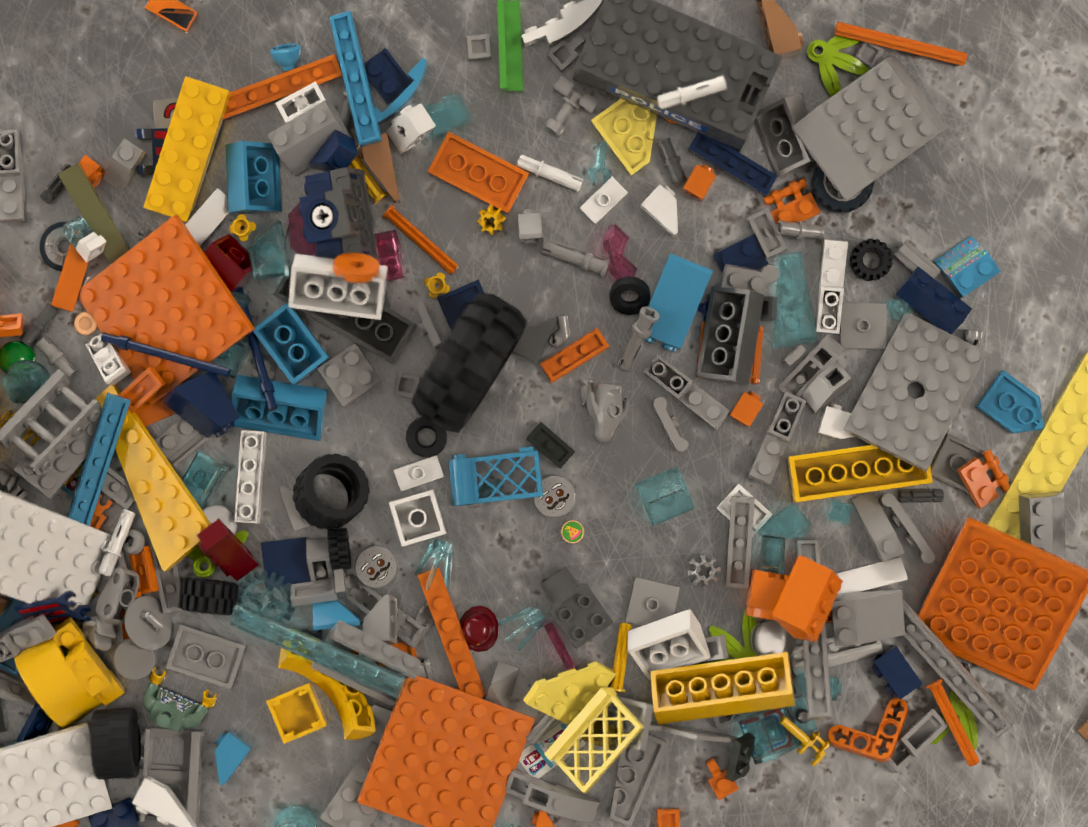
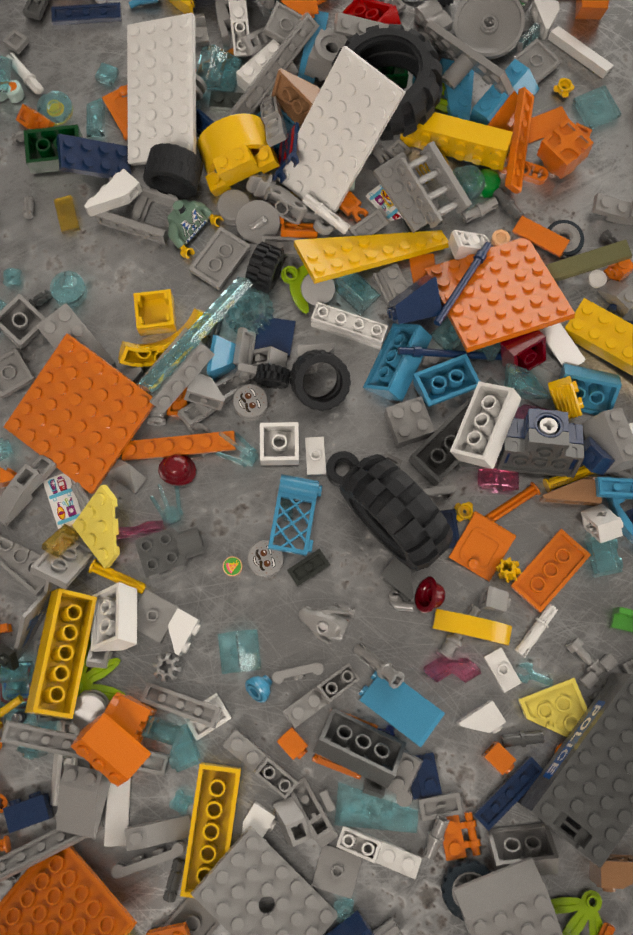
camera: 105 degrees right, 10 degrees down
leg [63,216,107,263] -> none
dark azure tile [67,393,131,526] -> none
orange plate [118,366,166,413] -> none
dark red brick [197,519,259,581] -> none
dark azure slope [215,730,253,786] -> none
yellow plate [229,214,256,242] -> none
orange tile [333,253,380,283] -> none
orange tile [540,328,610,383] -> none
light yellow fence [545,687,644,793] -> none
black tyre [609,276,651,315] -> none
white axle [657,76,727,109] -> none
black tyre [850,238,893,281] -> none
none -> white slope [168,608,201,656]
none -> dark azure brick [245,675,272,703]
none -> dark red hat [415,576,446,613]
none -> yellow slope [432,609,512,646]
none -> orange container [449,511,516,582]
none -> yellow brick [548,376,584,420]
none -> white piece [588,270,607,288]

